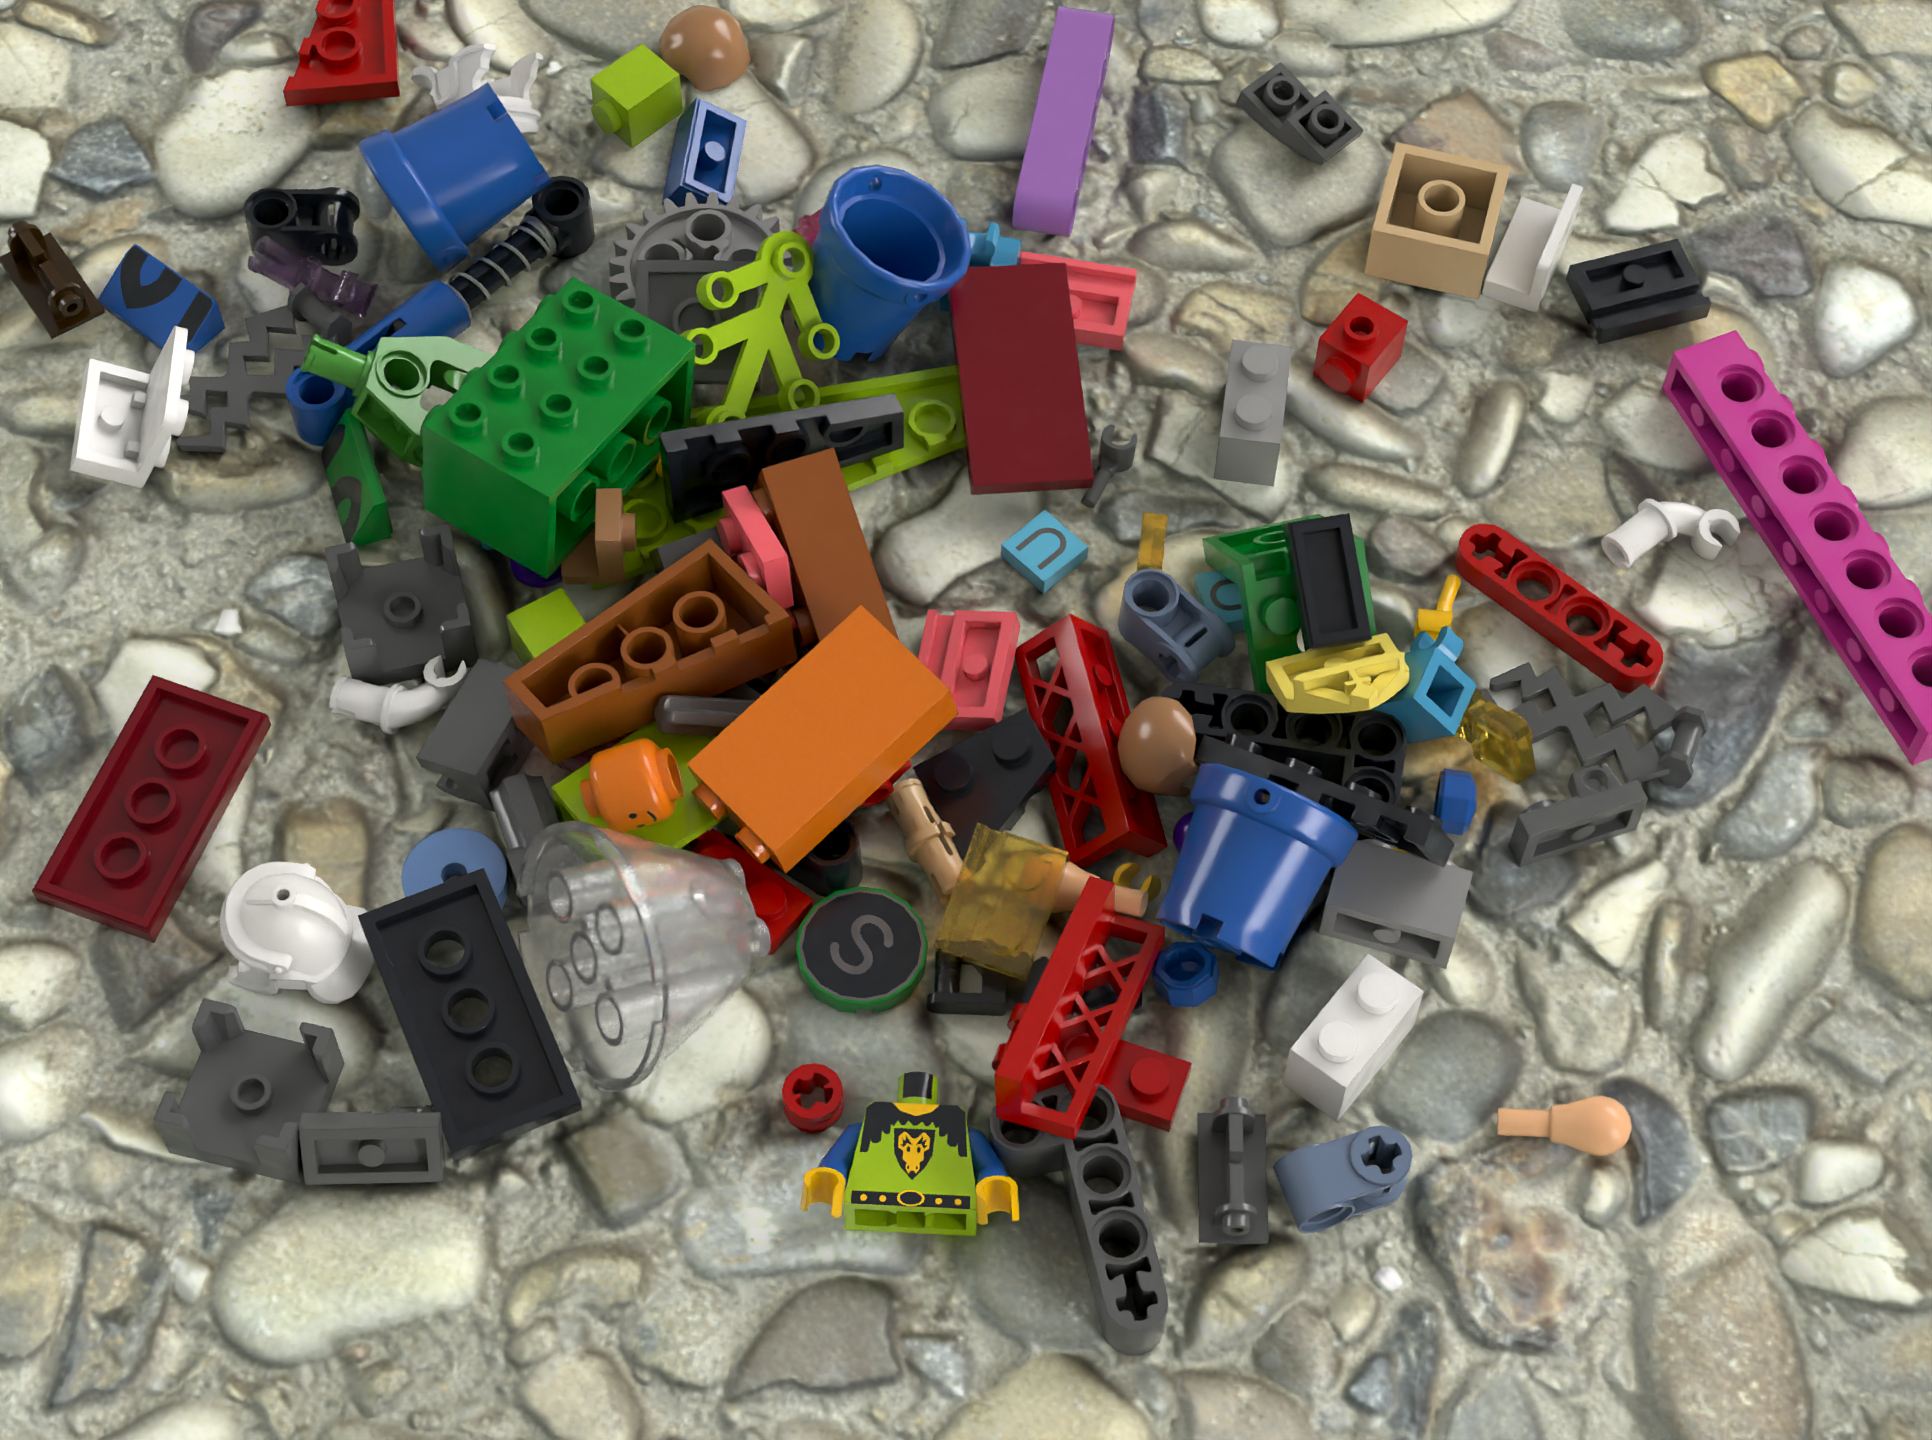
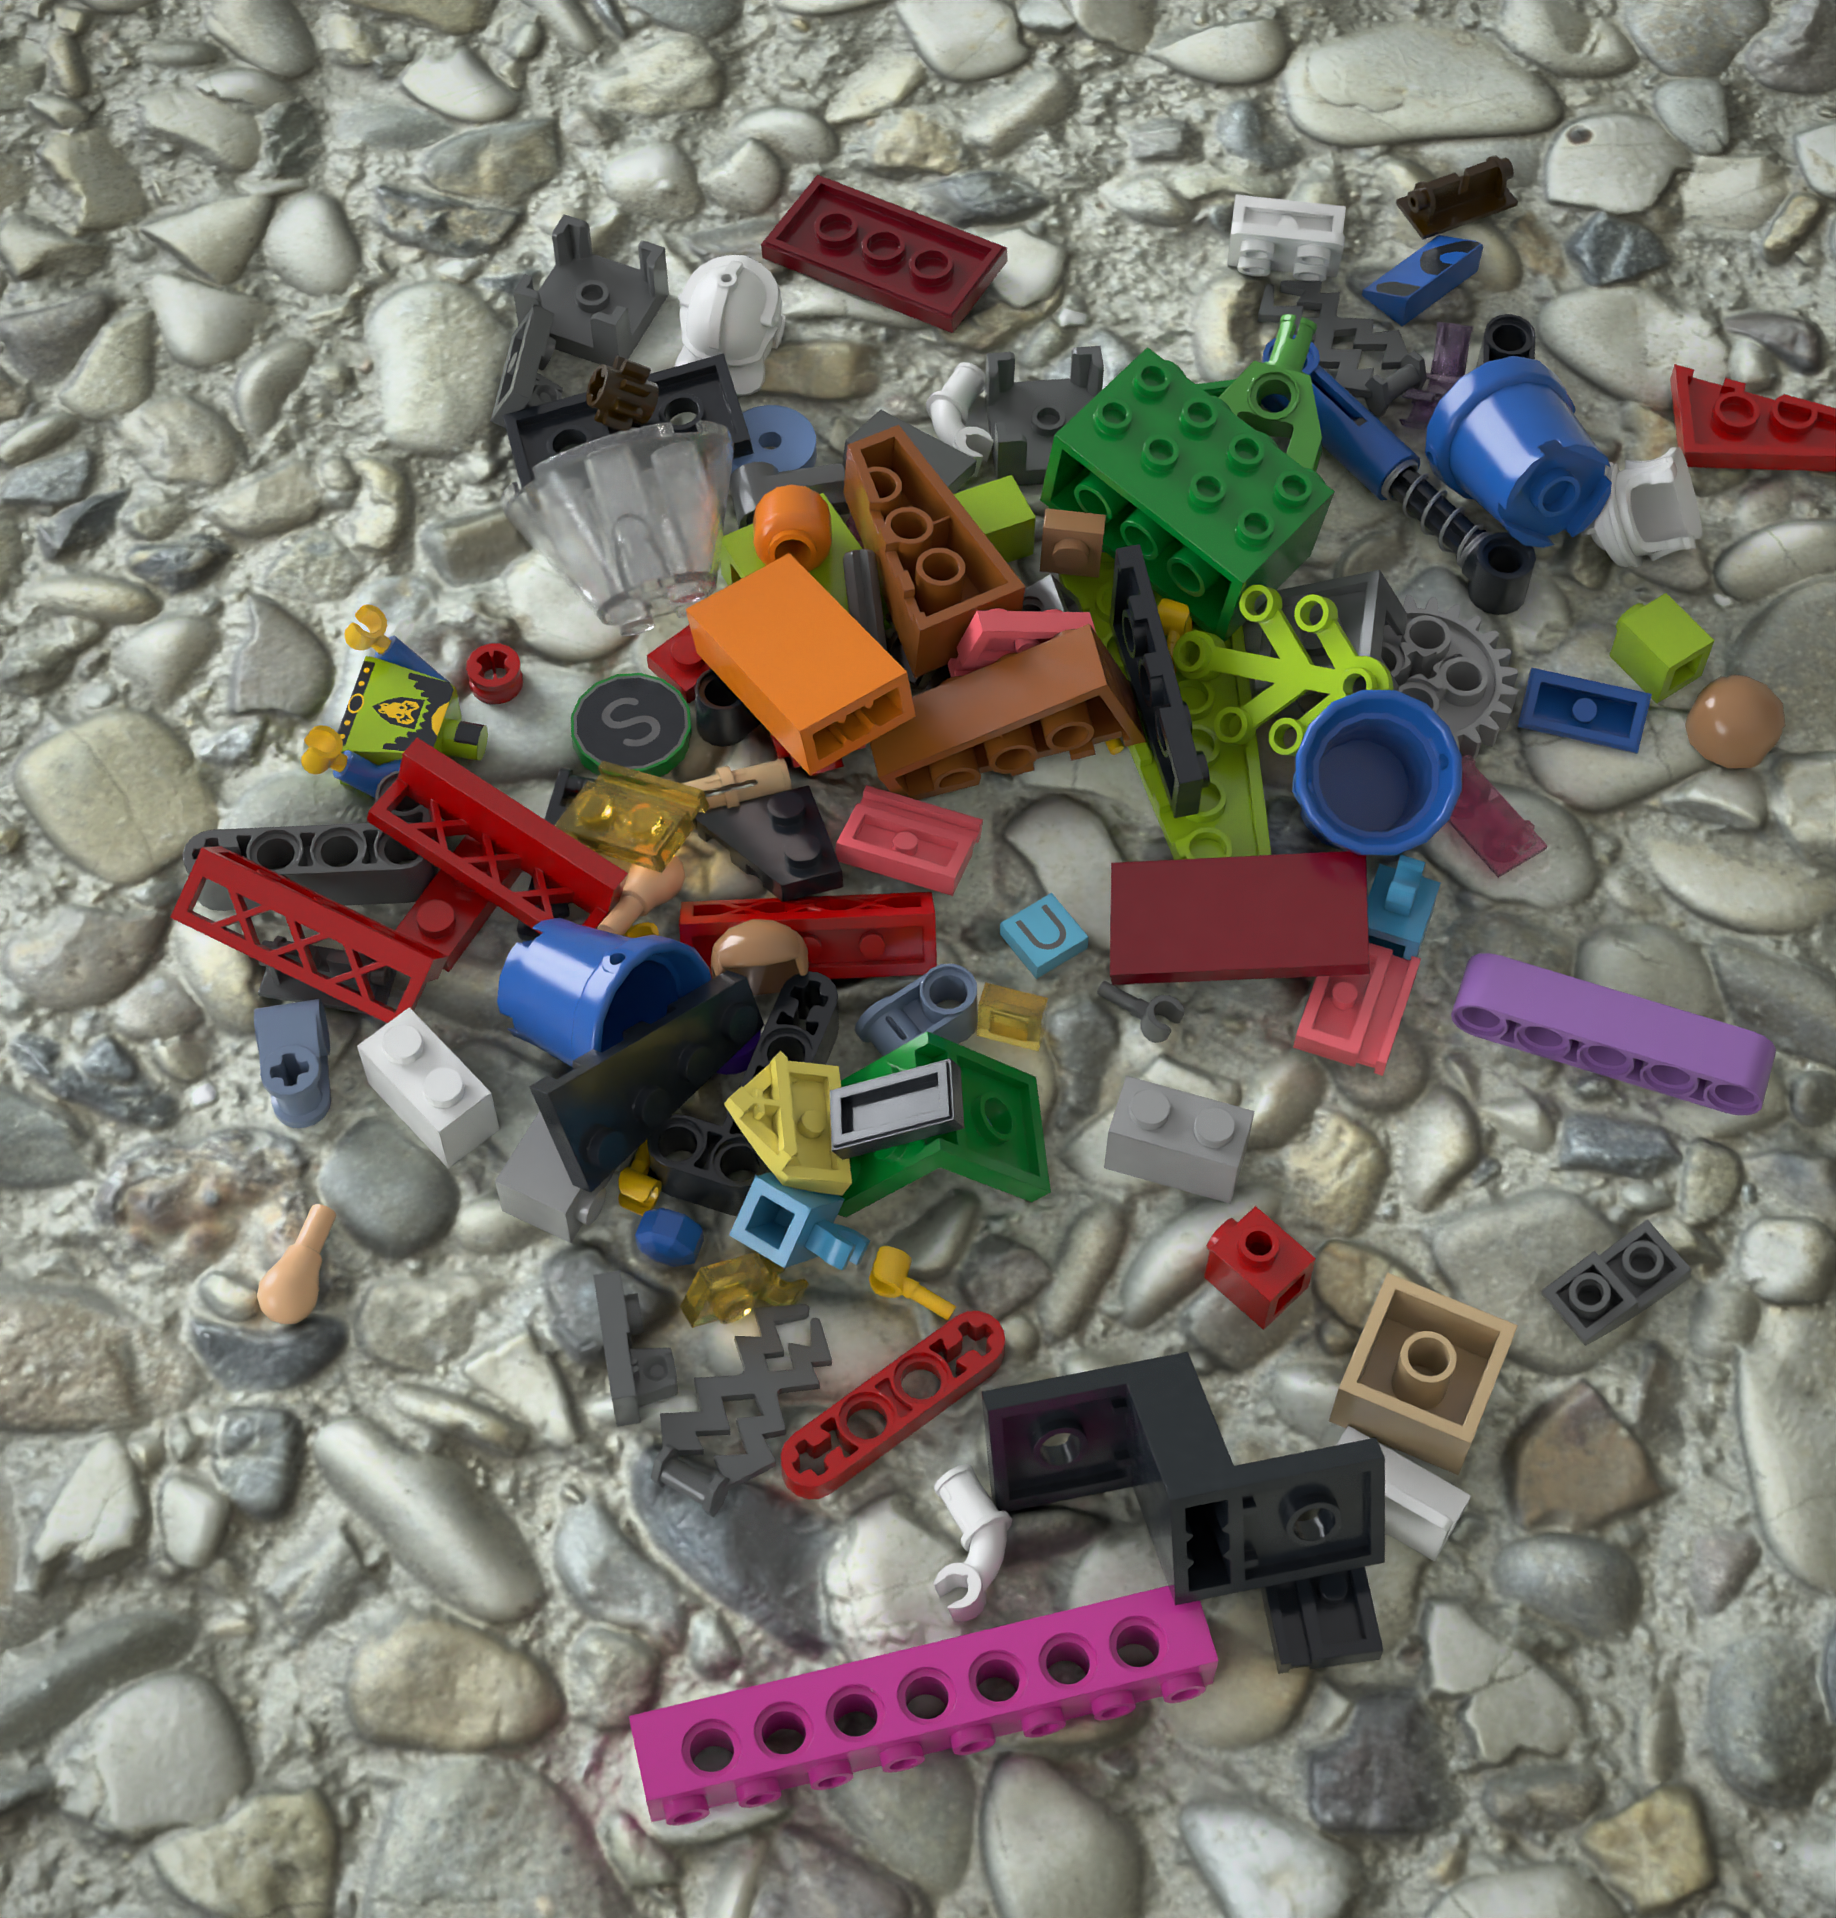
camera: 100 degrees right, 0 degrees up
none -> red fence [170,846,448,1023]
none -> dark brown gear [586,356,659,433]
none -> black bracket [981,1352,1385,1605]

